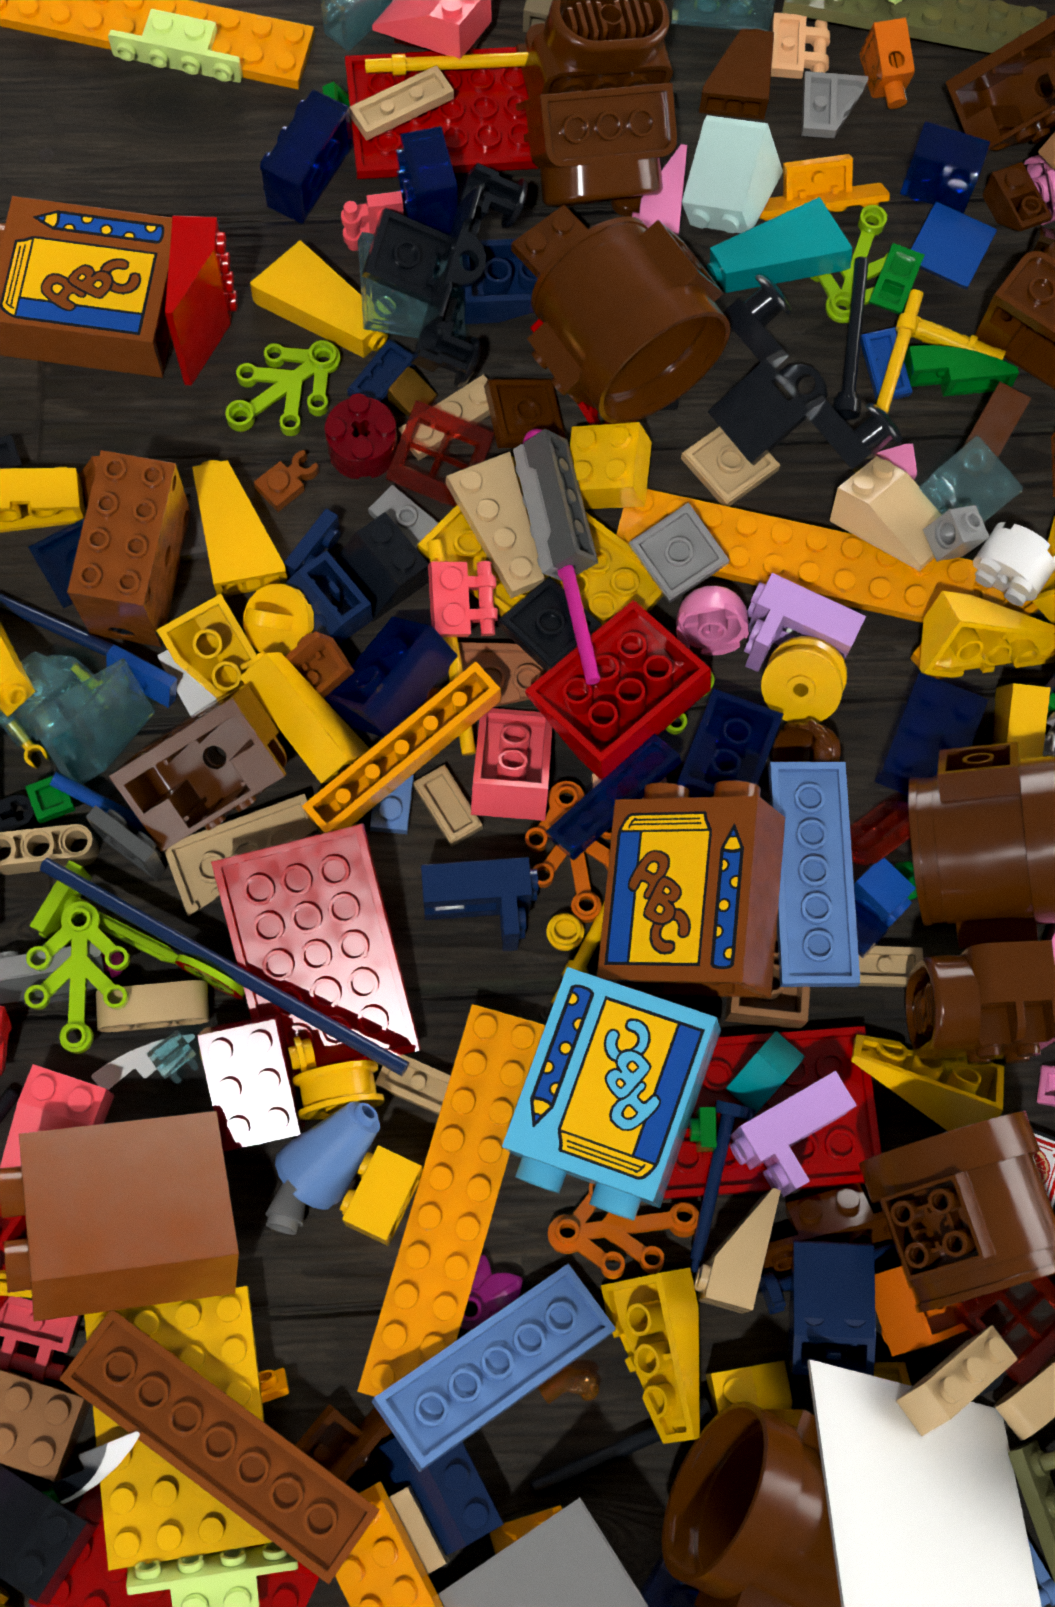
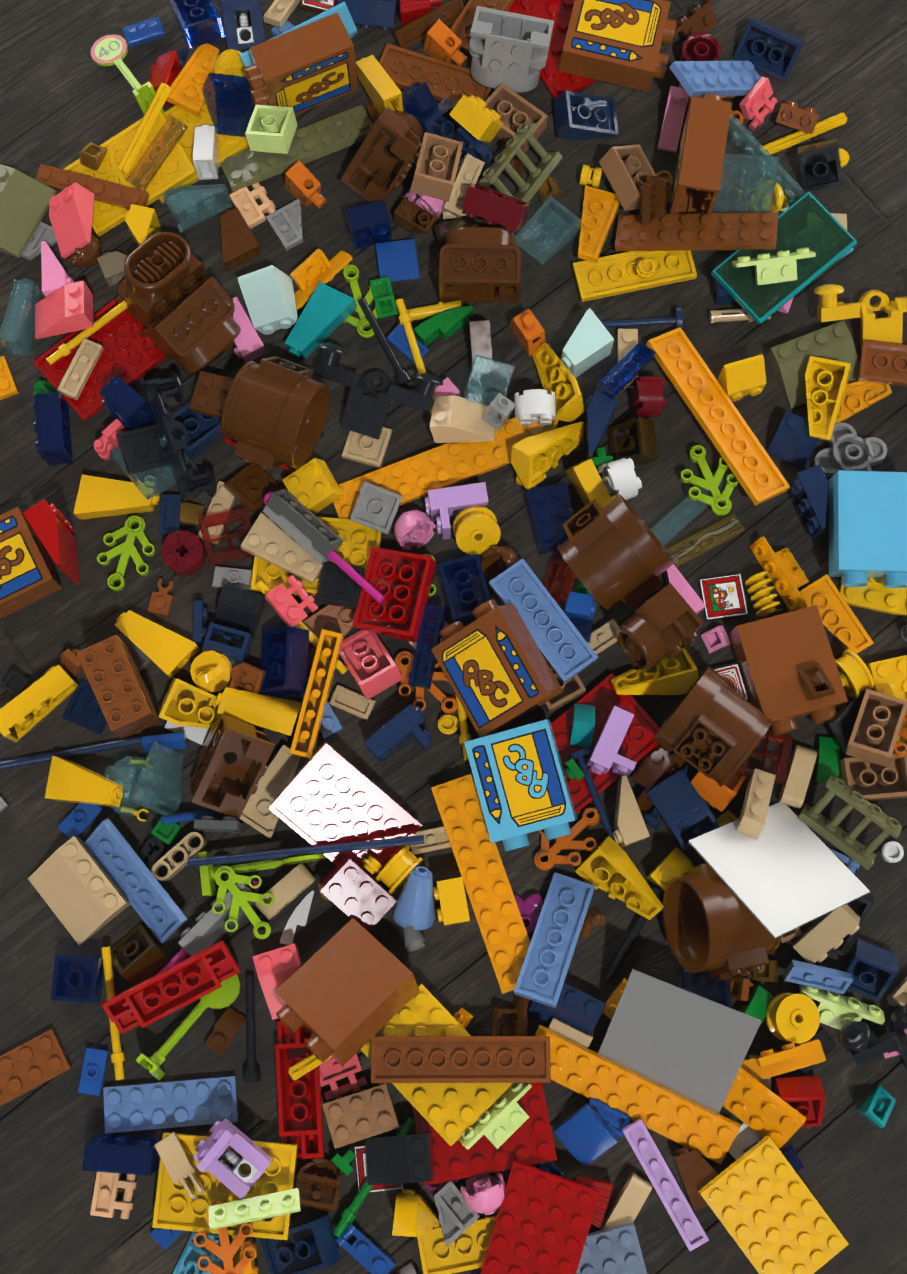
camera: 30 degrees left, 5 degrees up
sticker [51,1431,140,1504] -> none
clear light blue tile [146,1030,198,1083] -> none

